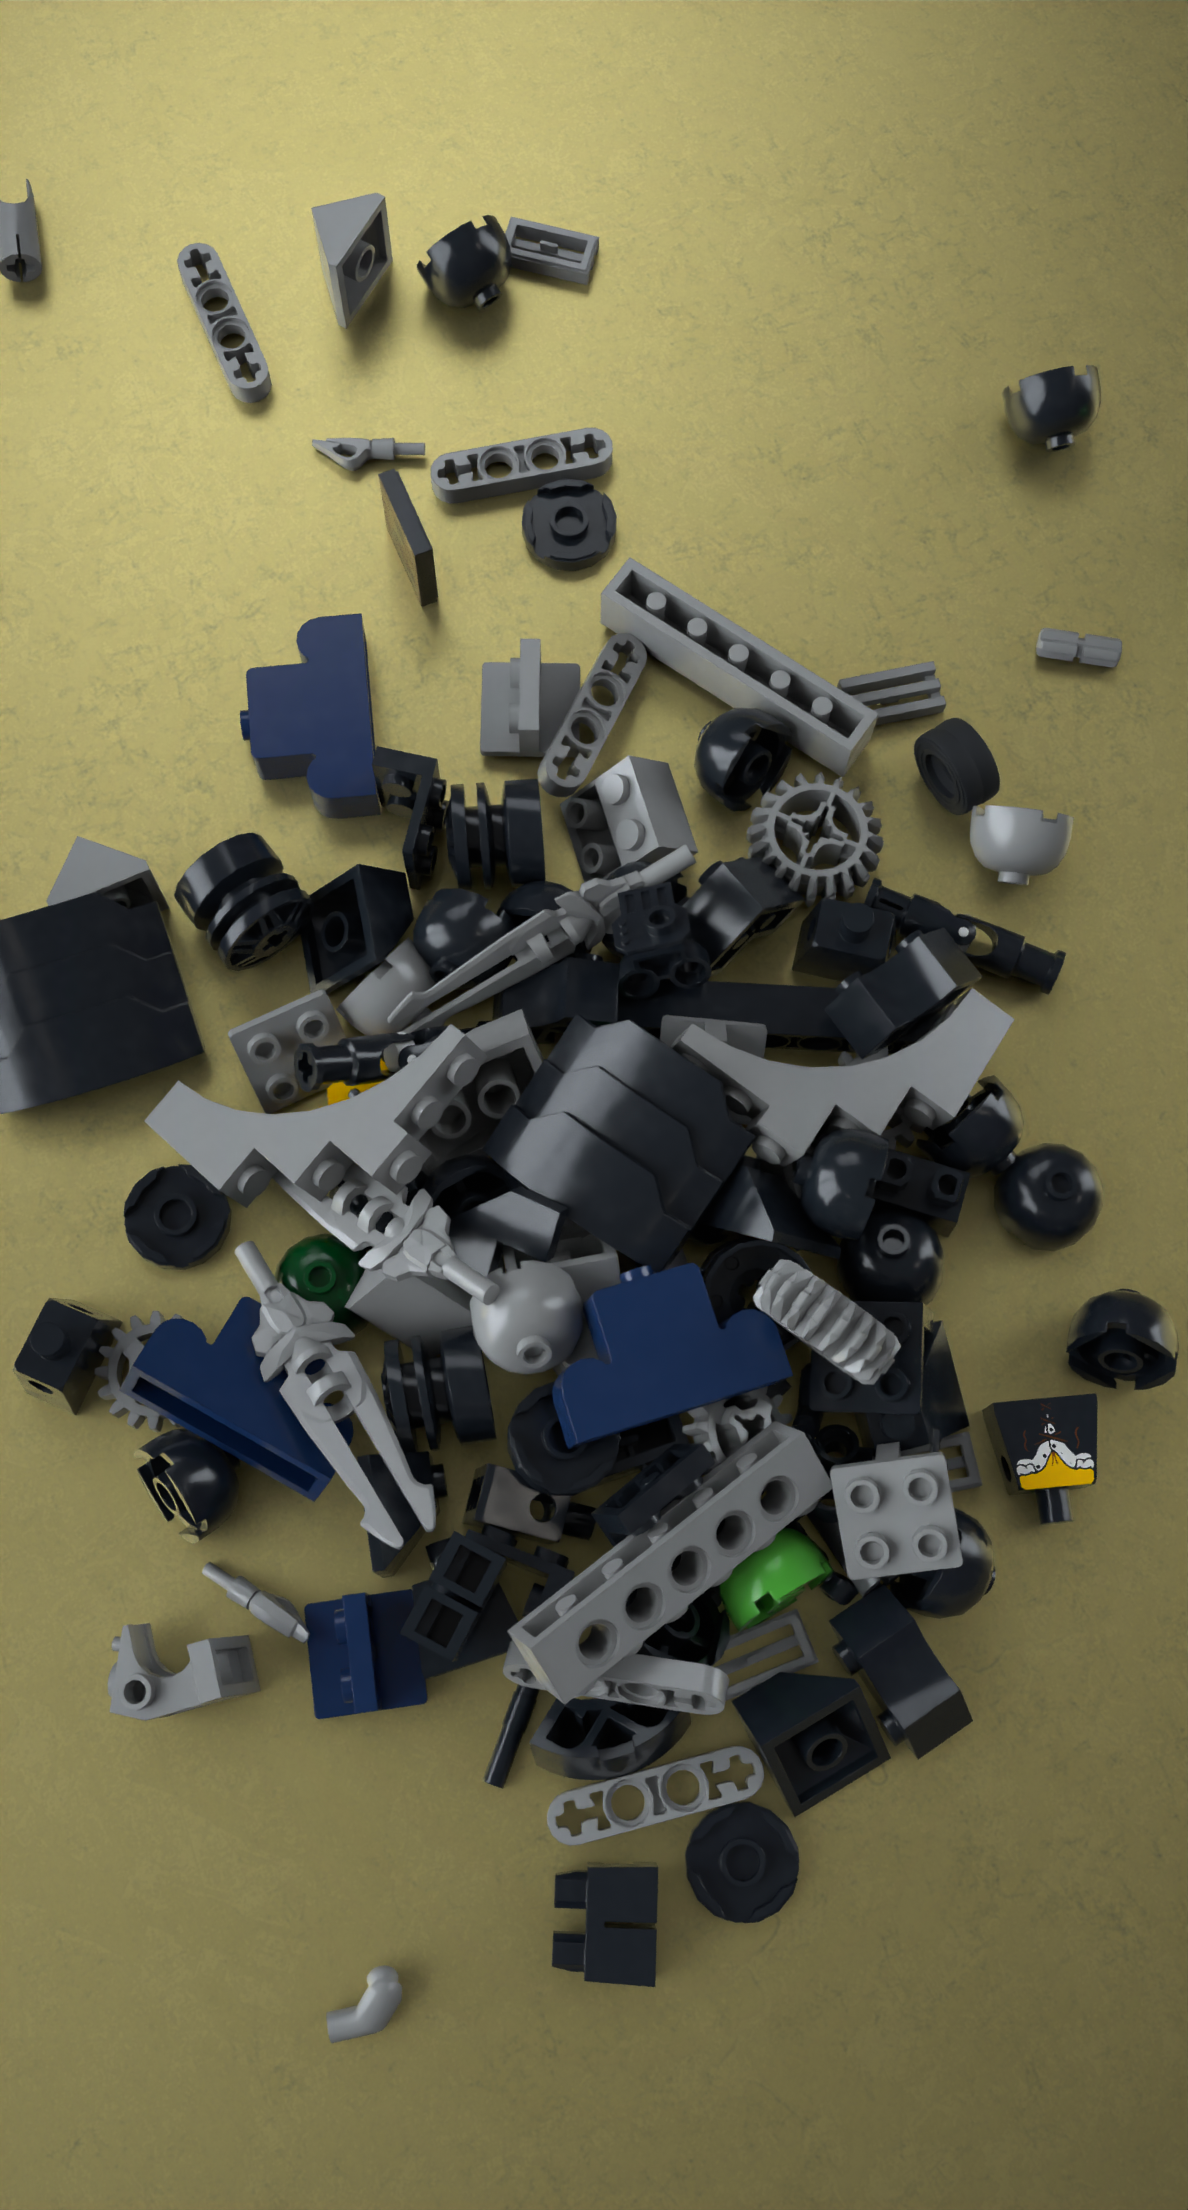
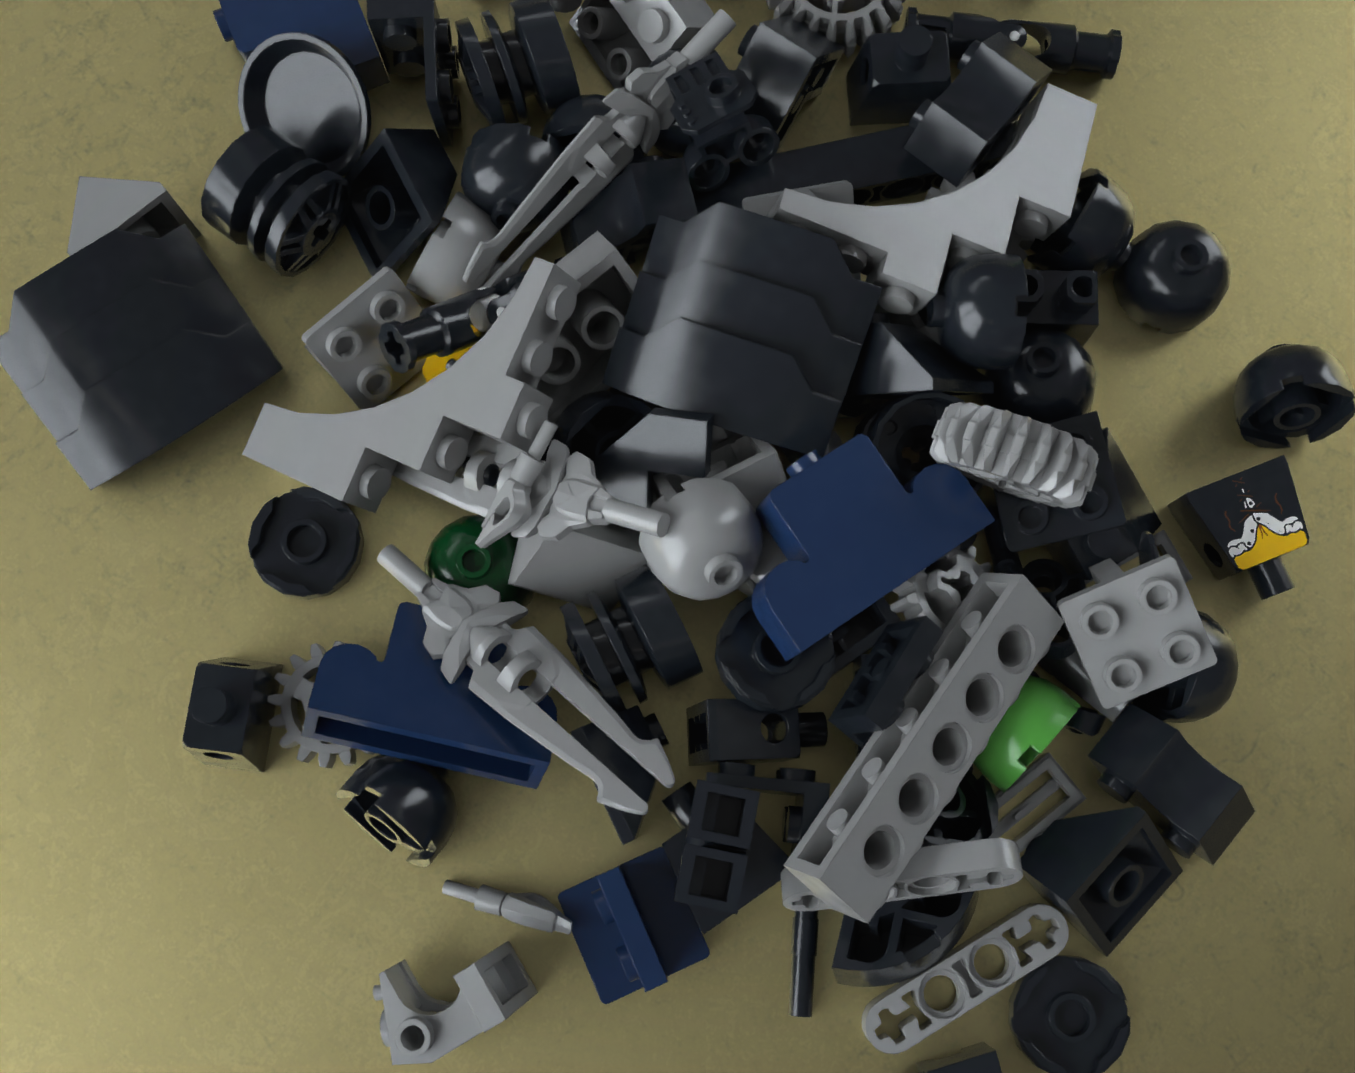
camera: 15 degrees left, 5 degrees up
none -> piece [238,32,371,177]
none -> light grey hand [475,419,558,548]

